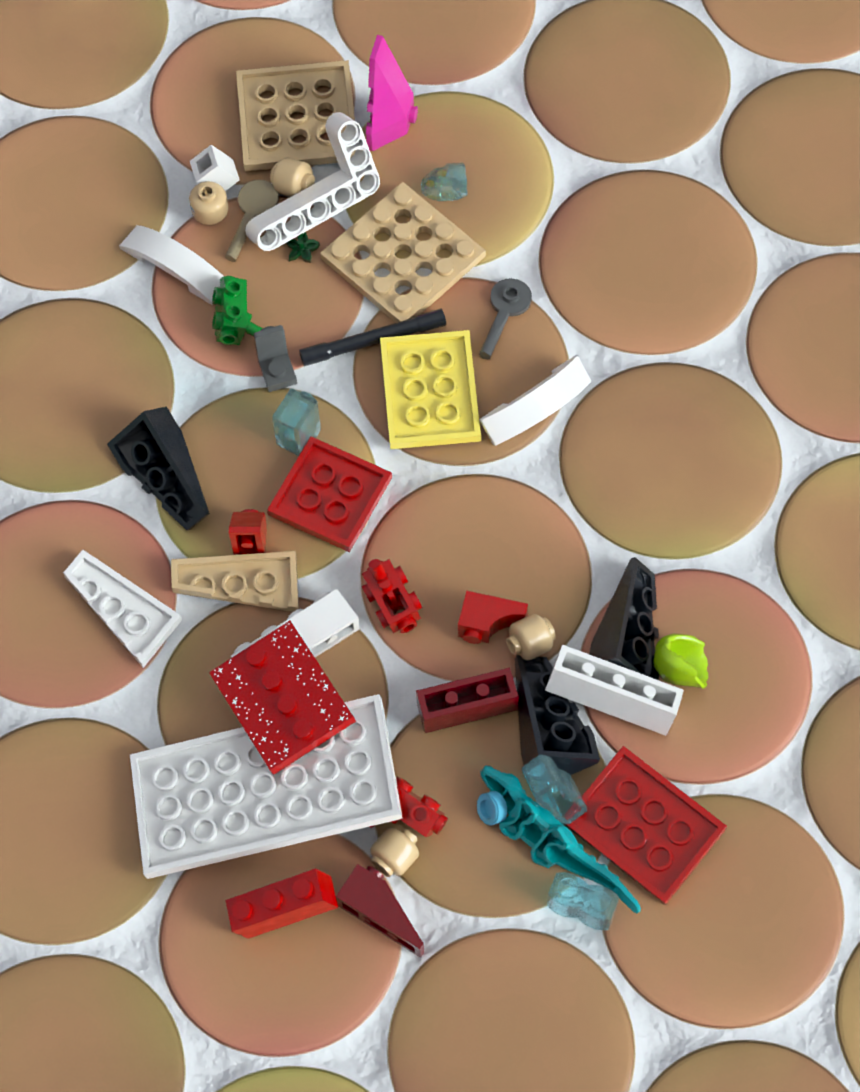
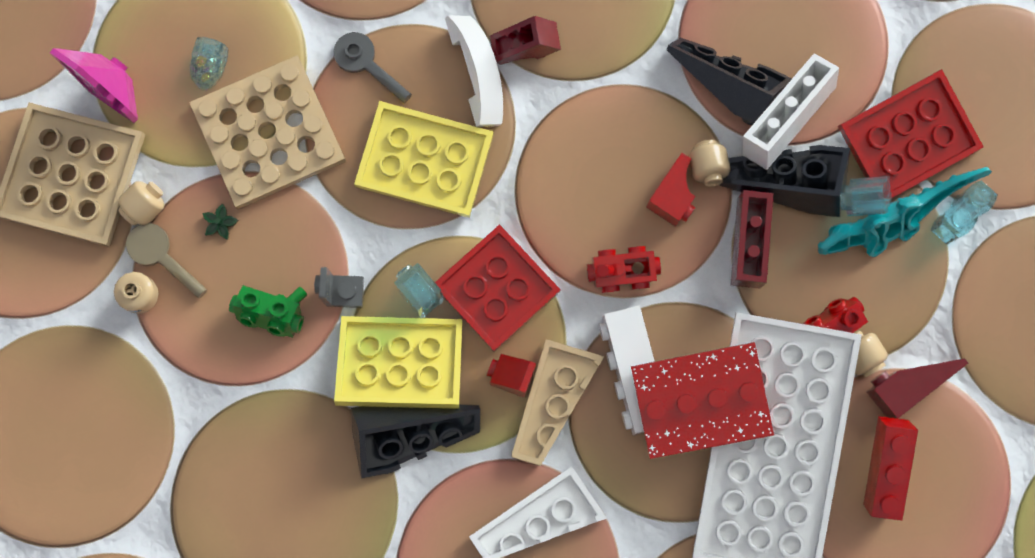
camera: 75 degrees left, 15 degrees up
white slope [119,225,224,305] -> none
white brick [190,145,240,191] -> none
white beam [245,112,380,251] -> none
black piece [299,308,446,367] -> none
medium azure tile [477,791,507,825] -> none
lime hair [654,633,708,689] -> none
none -> light yellow plate [334,316,463,409]
none -> dark red arch [490,16,561,65]

